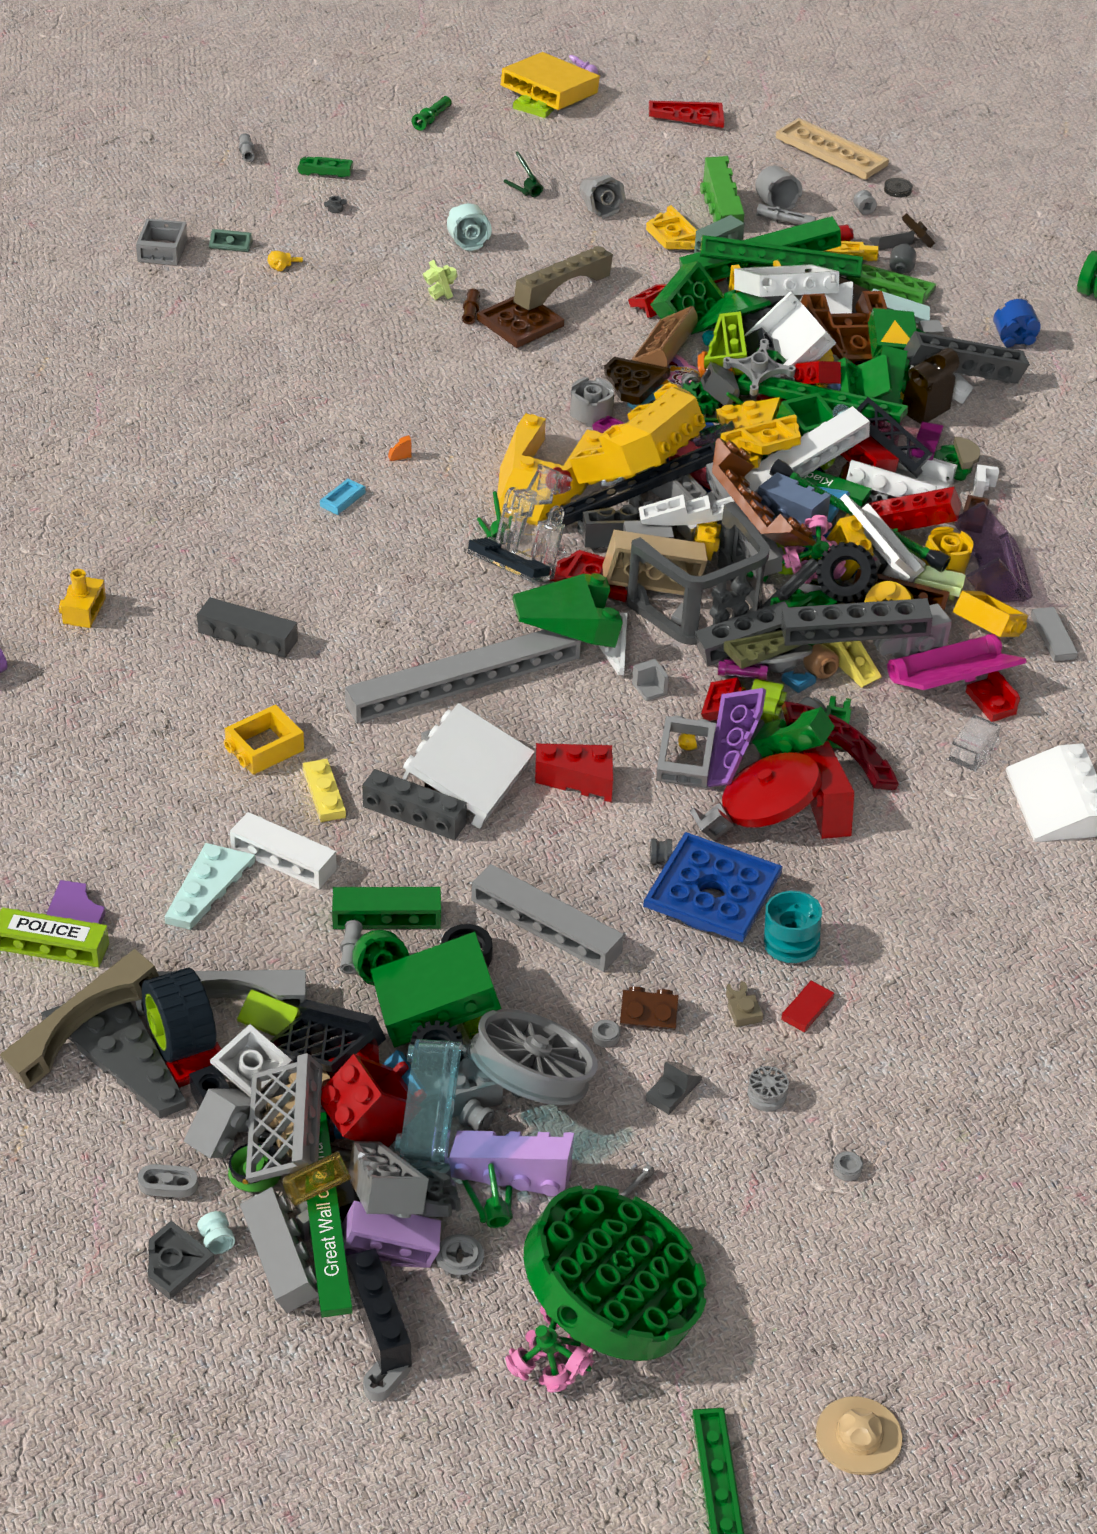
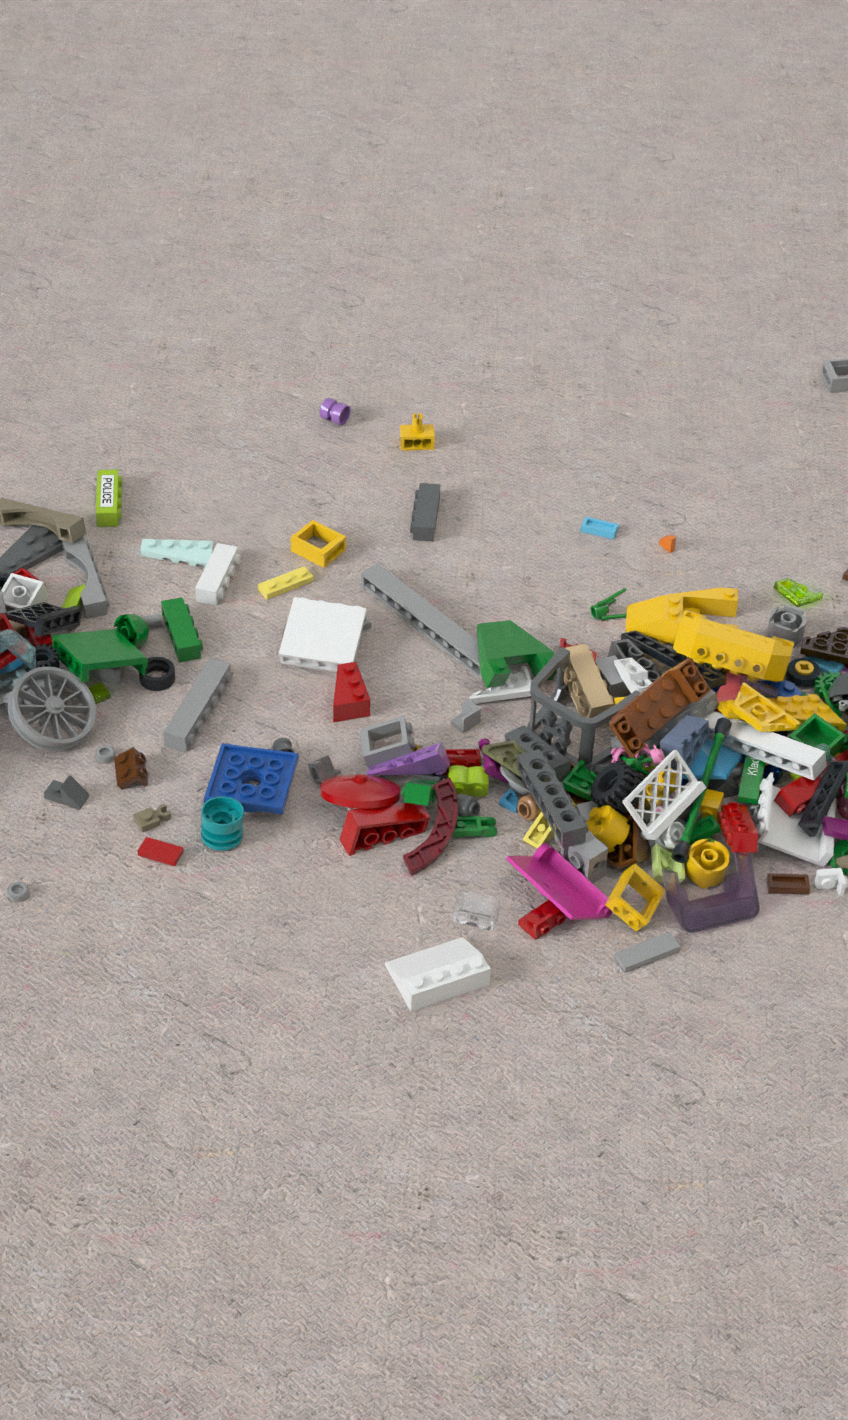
camera: 75 degrees right, 0 degrees up
medium lavender tile [46,880,105,924] -> none
black wheel [142,967,217,1063] -> none
dark grey brick [362,769,467,840] -> none
clear container [467,464,573,583] -> none
light grey wheel [747,1066,789,1112] -> none
none -> clear neon green wing [773,578,824,608]

